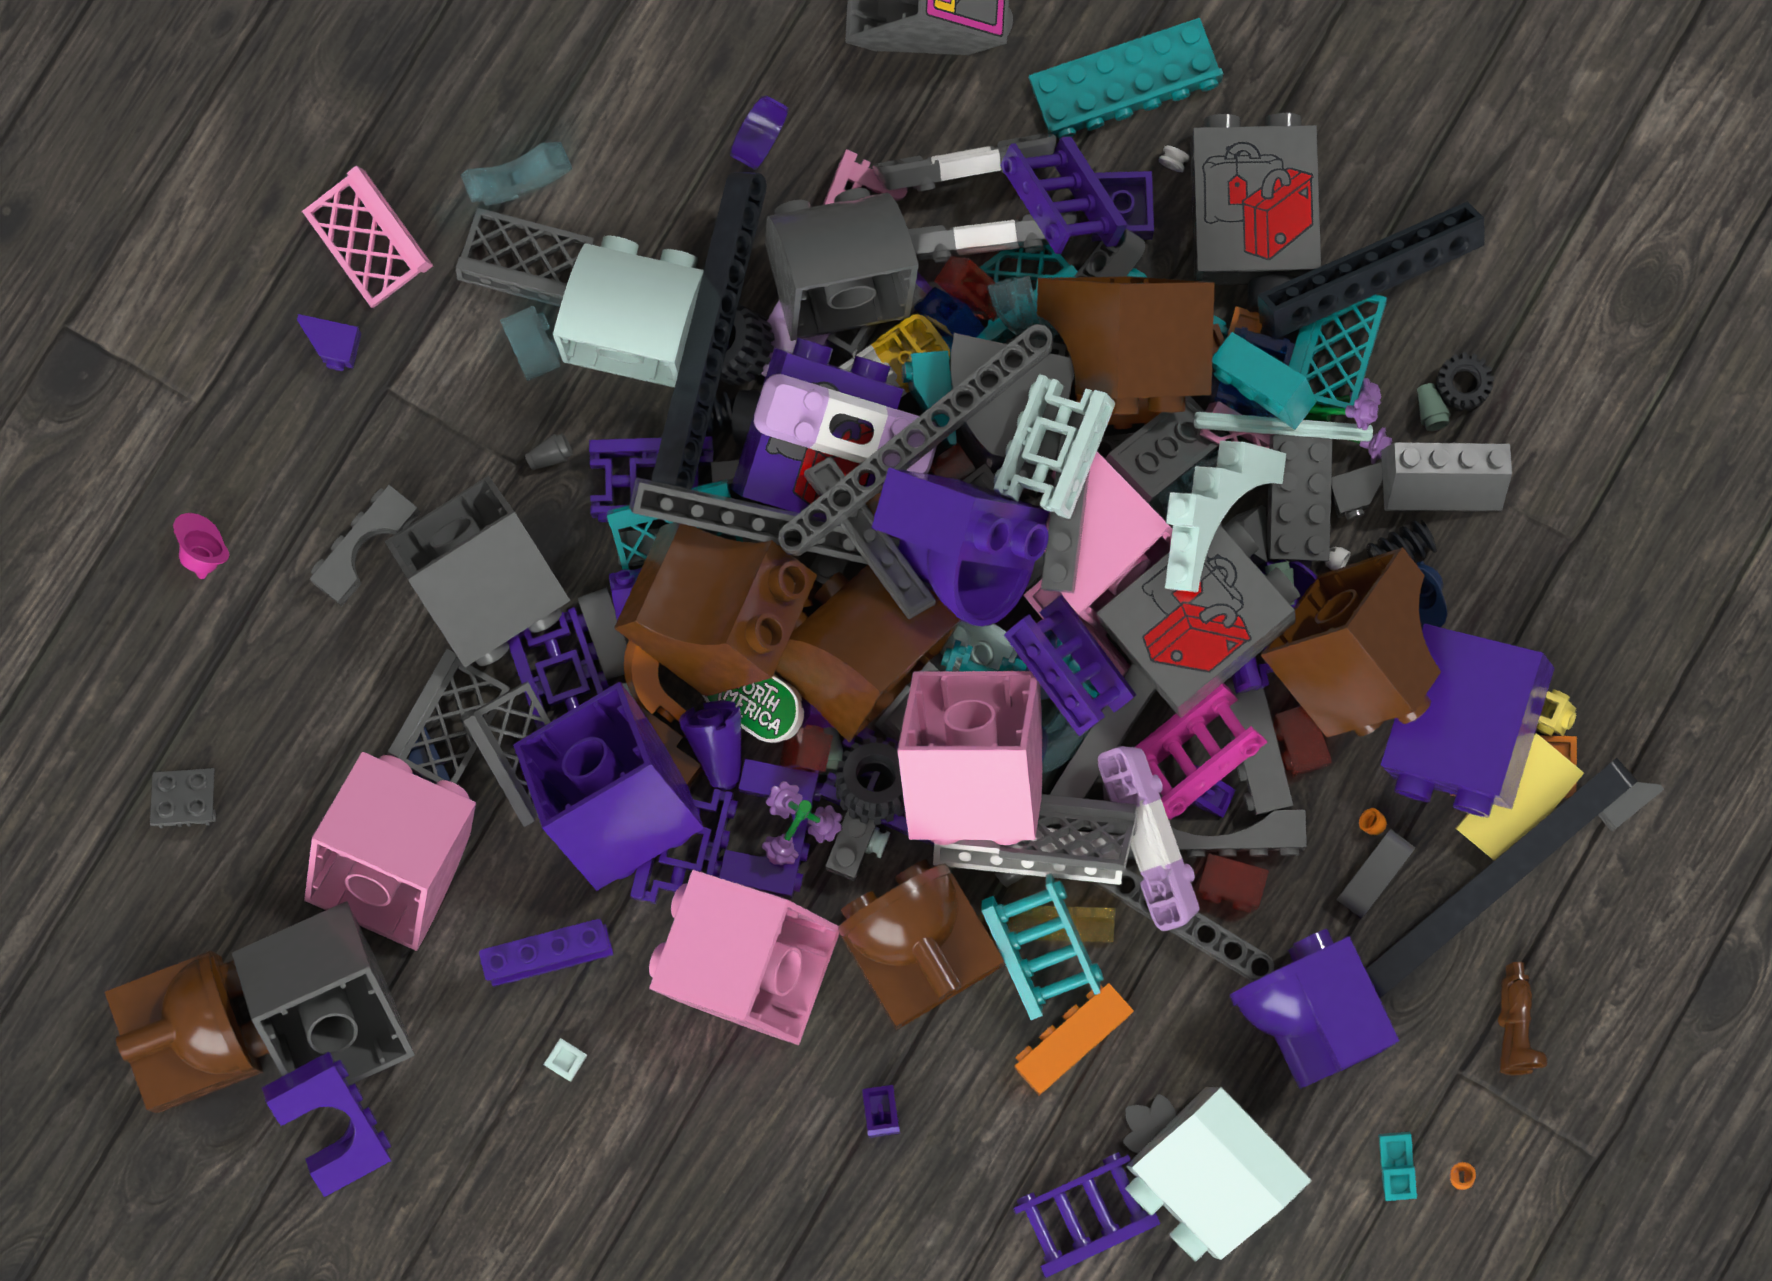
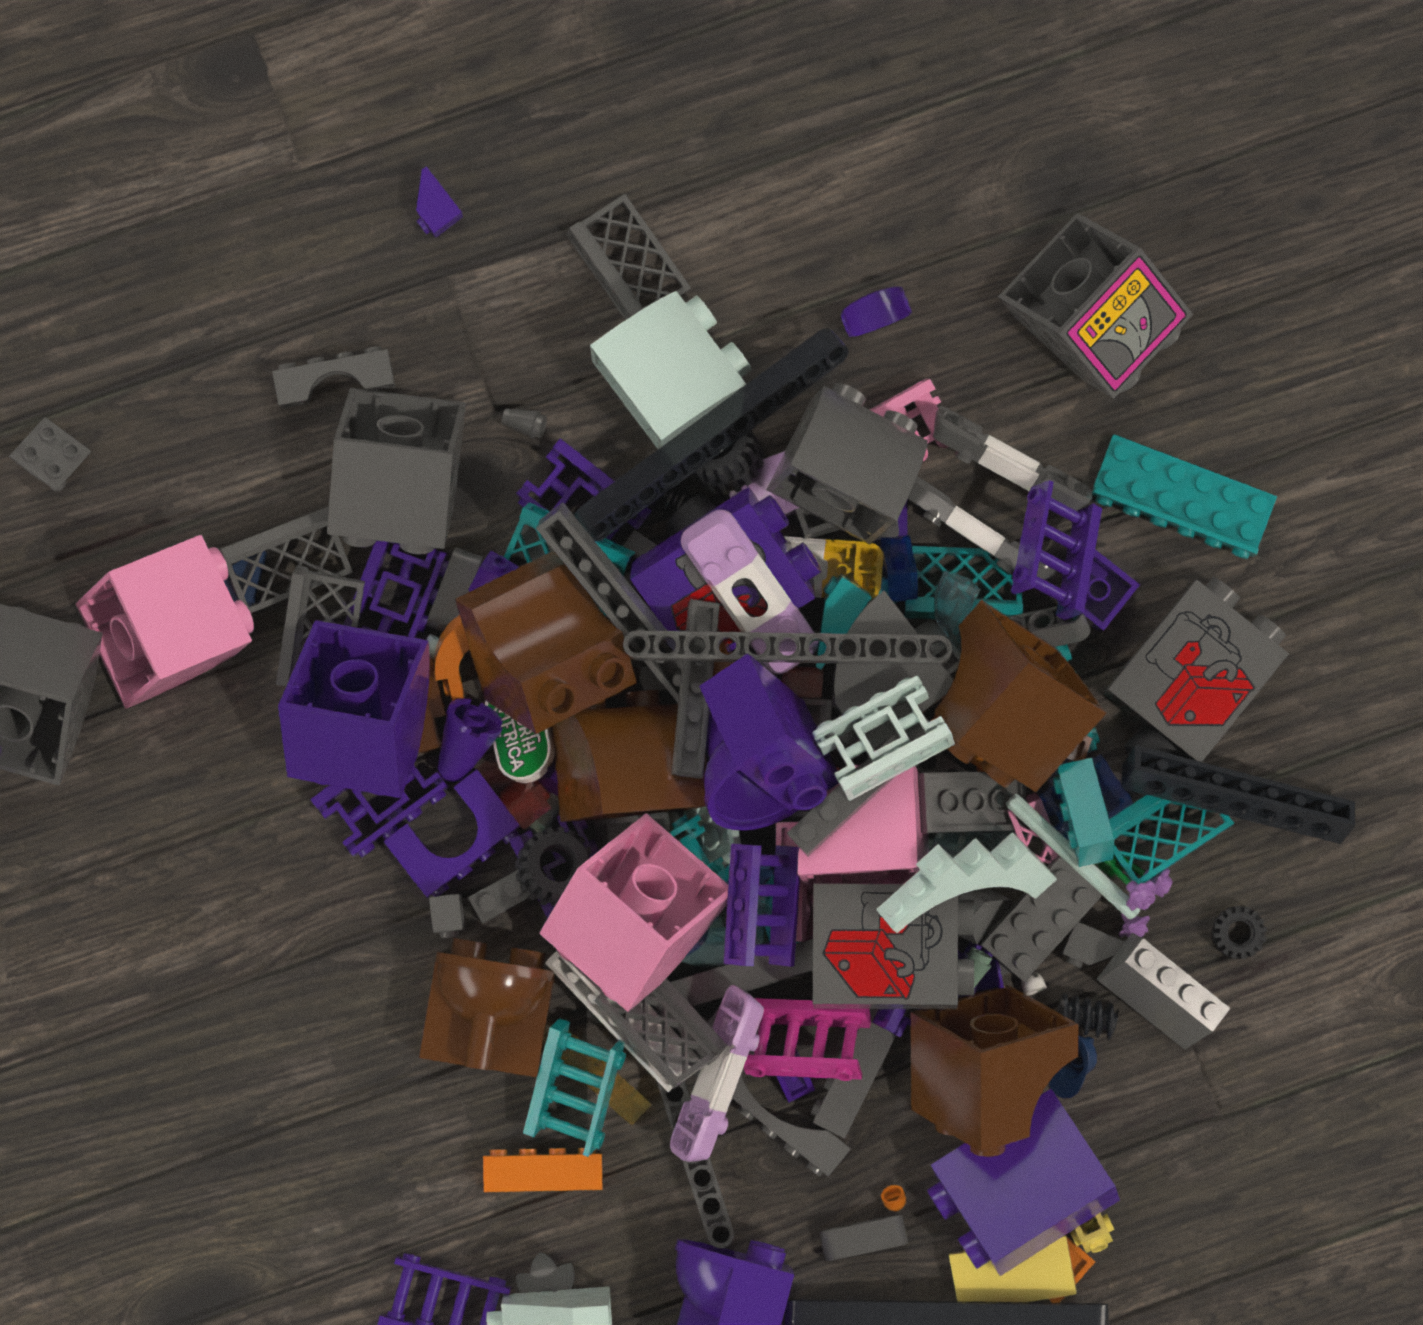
camera: 30 degrees right, 5 degrees up
dark pink piece [173,513,230,579] -> none
bright pink fence [302,166,433,308] -> none
clear light blue arch [461,142,573,206] -> none
dark purple fence [479,919,614,987] -> none
clear light blue brick [500,305,561,381] -> none
light aqua tile [544,1038,588,1082] -> none
bright pink brick [649,870,839,1045] -> none
medium lavender plant [762,781,842,865] -> none
dark purple slope [862,1085,900,1138] -> none
light aqua bush [866,827,890,859] -> none
clear red brick [934,256,1010,321] -> none
white bush [1158,146,1189,172] -> none
clear red brick [1197,853,1269,912] -> none
orange plate [1227,307,1262,346] -> none
clear red brick [1273,706,1332,777] -> none
sand green cone [1417,383,1451,431] -> none
none -> dark grey brick [429,894,466,939]

